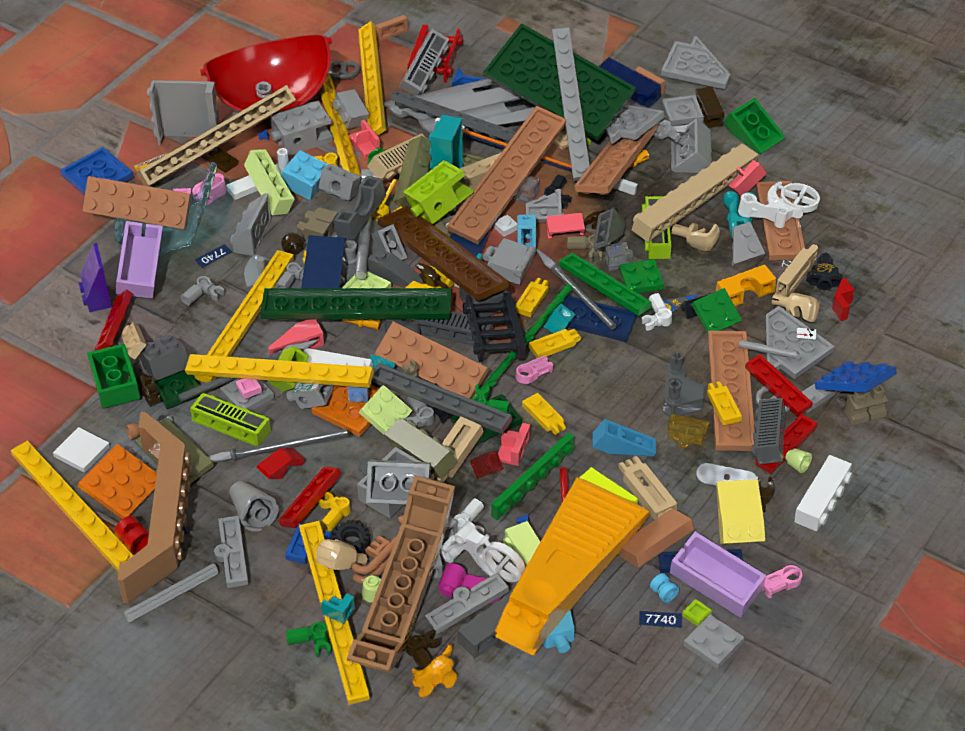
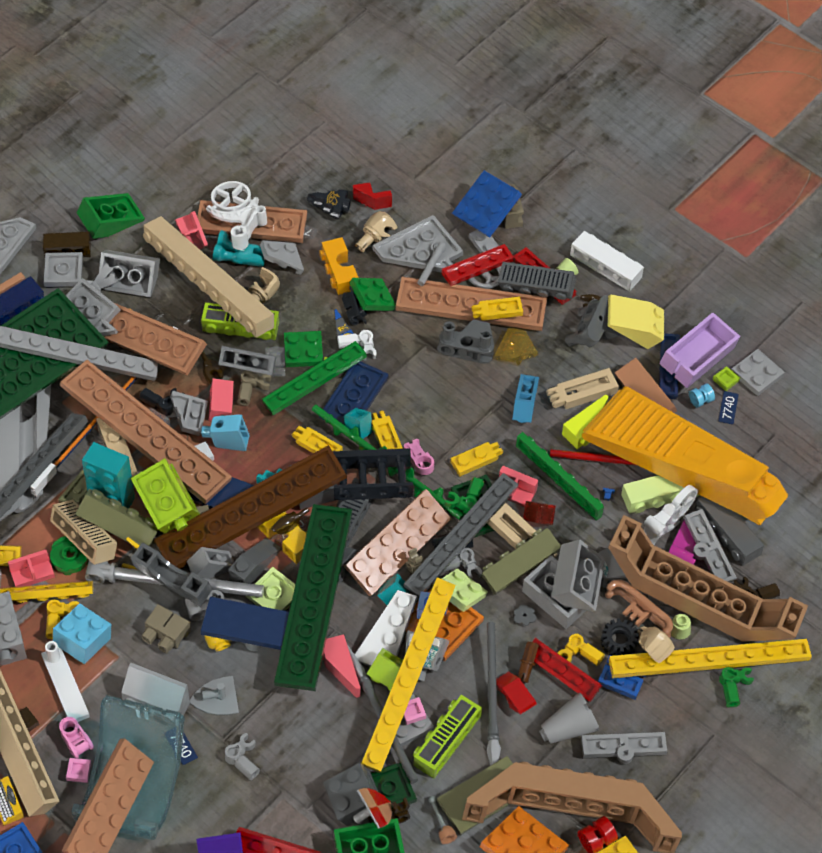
camera: 85 degrees left, 10 degrees up
lavender piece [116,221,163,299] -> none
tan plate [122,322,146,359] -> none
light grey axle [123,563,218,622] -> none
yellow plate [194,250,294,383] -> none
yellowish green brick [244,149,294,215] -> none
light grey bar [275,262,304,288] -> none
dark brown piece [281,232,304,255] -> none
light grey brick [318,164,361,200] -> none
teal panel [321,594,355,624] -> none
light orange animal [412,645,458,698] -> none
white bar [453,498,484,535] -> none
light grey piece [483,238,536,285] -> none
dark grey piece [536,249,616,330] -> none
bright pink piece [762,565,802,598] -> none
tan hinge [776,244,818,297] -> none
white sticker [797,328,816,340] -> none
none -> shield [353,788,392,829]
none -> reddish brown axle [517,642,539,683]

